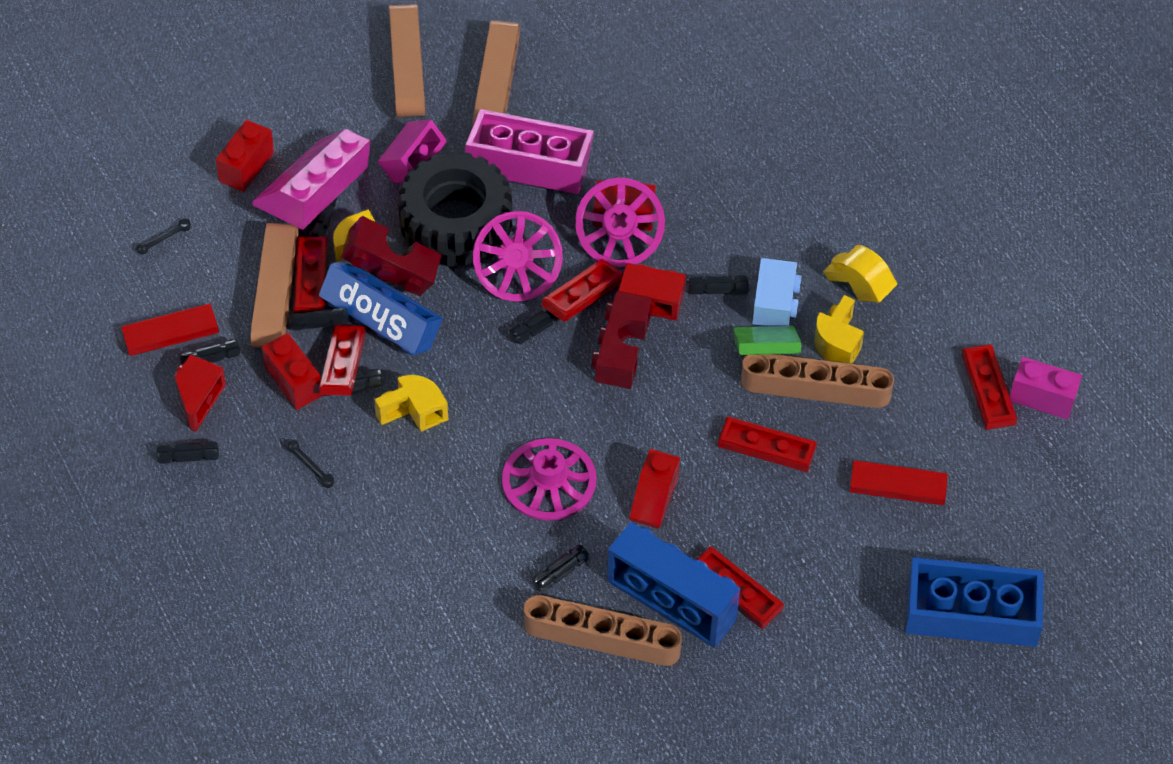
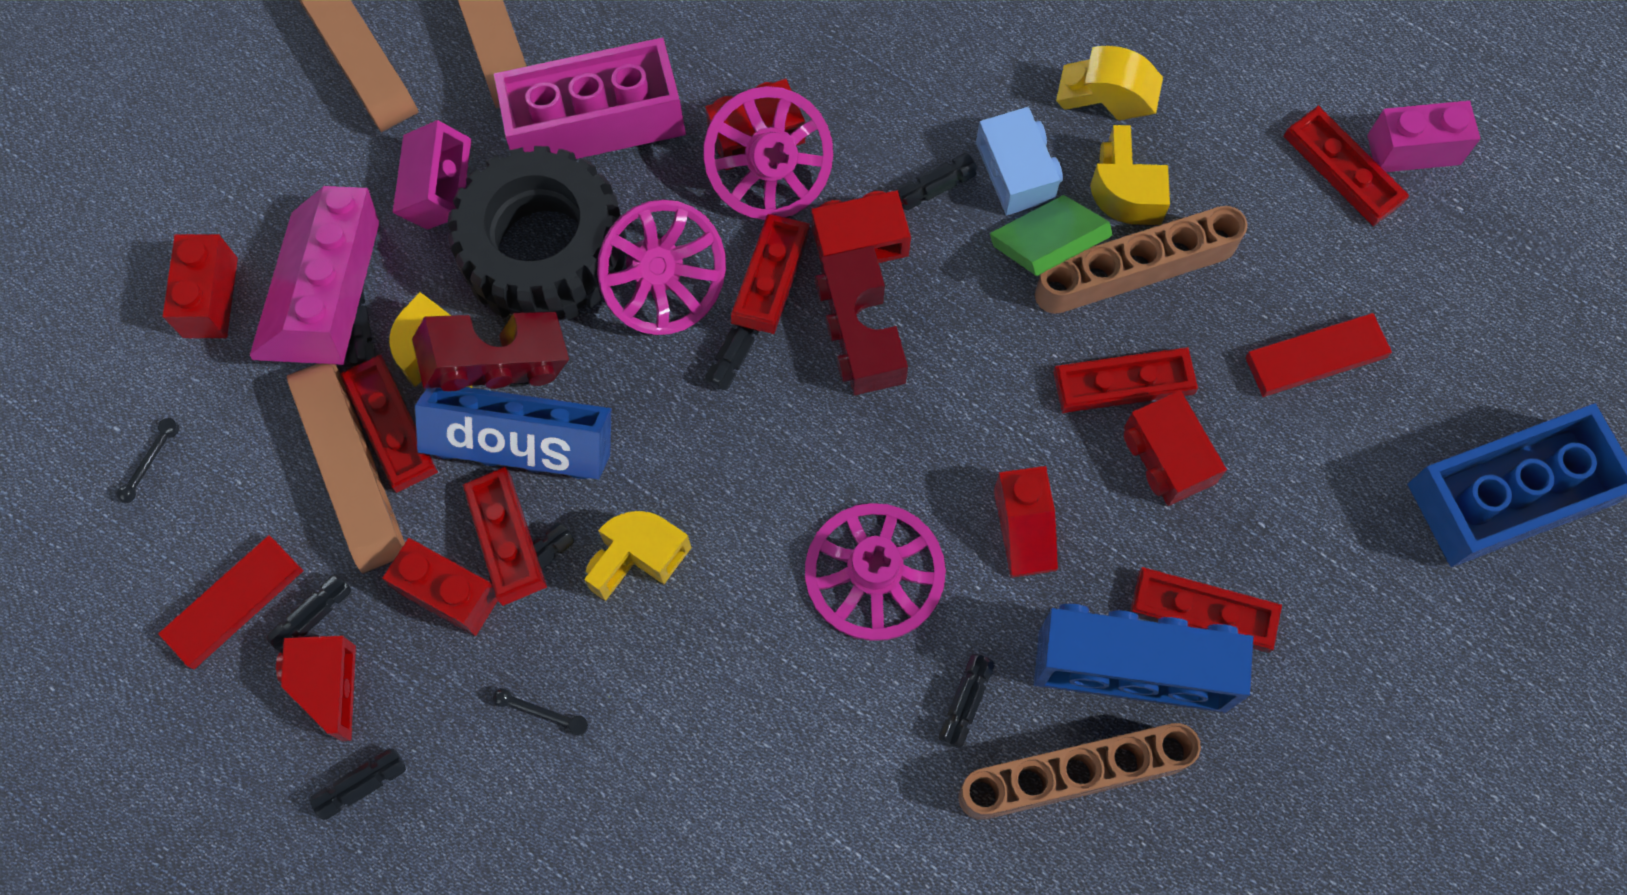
camera: 25 degrees left, 15 degrees up
black axle [289,308,349,331] -> none
none -> red brick [1124,390,1227,506]

